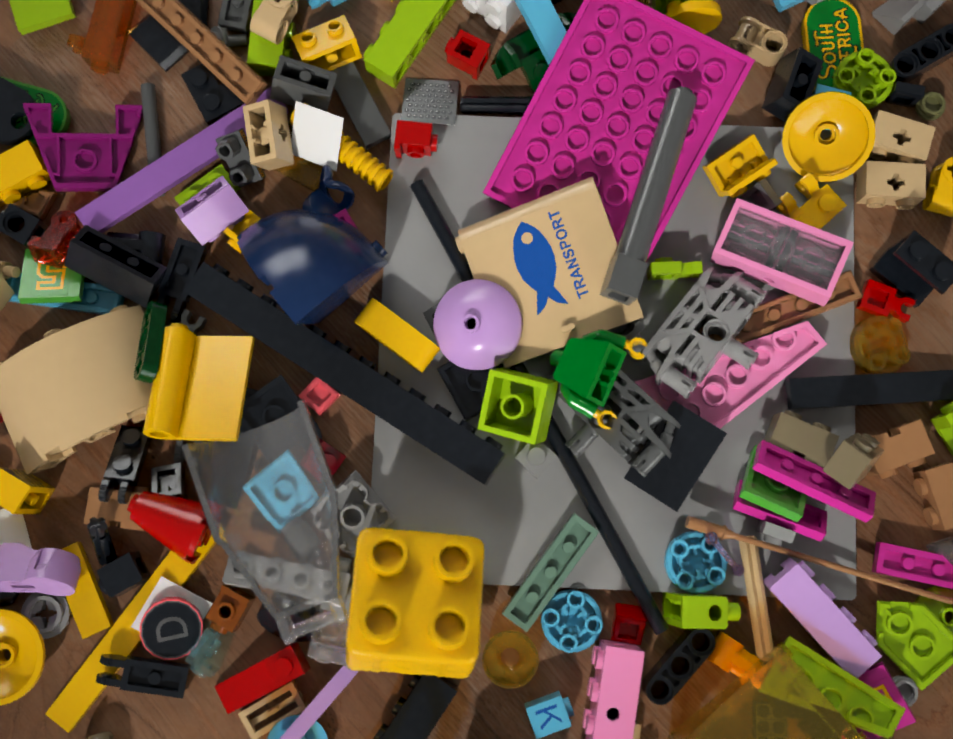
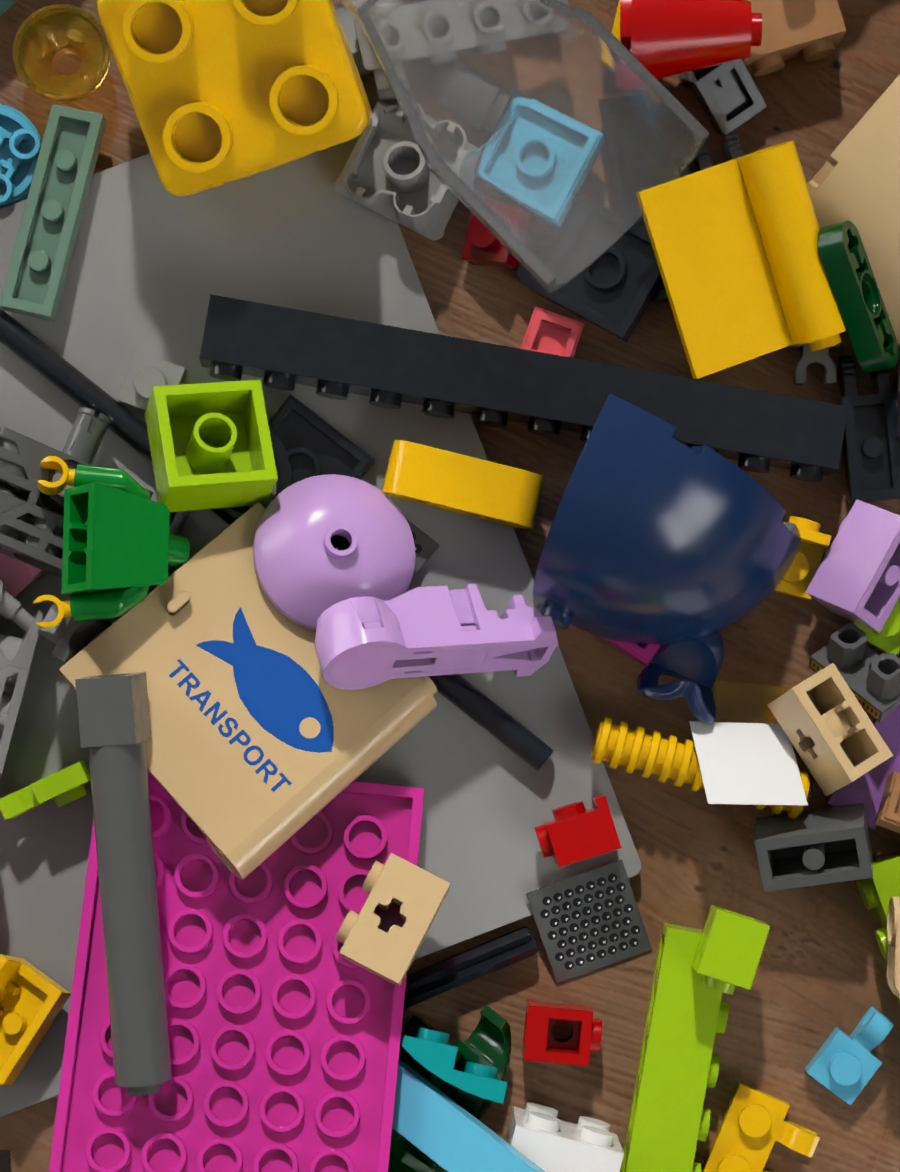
camera: 155 degrees right, 5 degrees up
black hinge [98,425,152,504] -> none
yellow brick [292,15,362,71] -> none
dark grey tile [332,62,391,149] -> none
none -> lavender piece [315,584,558,690]
none -> tan brick [335,853,451,987]
none -> teal slope [402,1027,508,1104]
none -> lime brick [691,904,770,995]

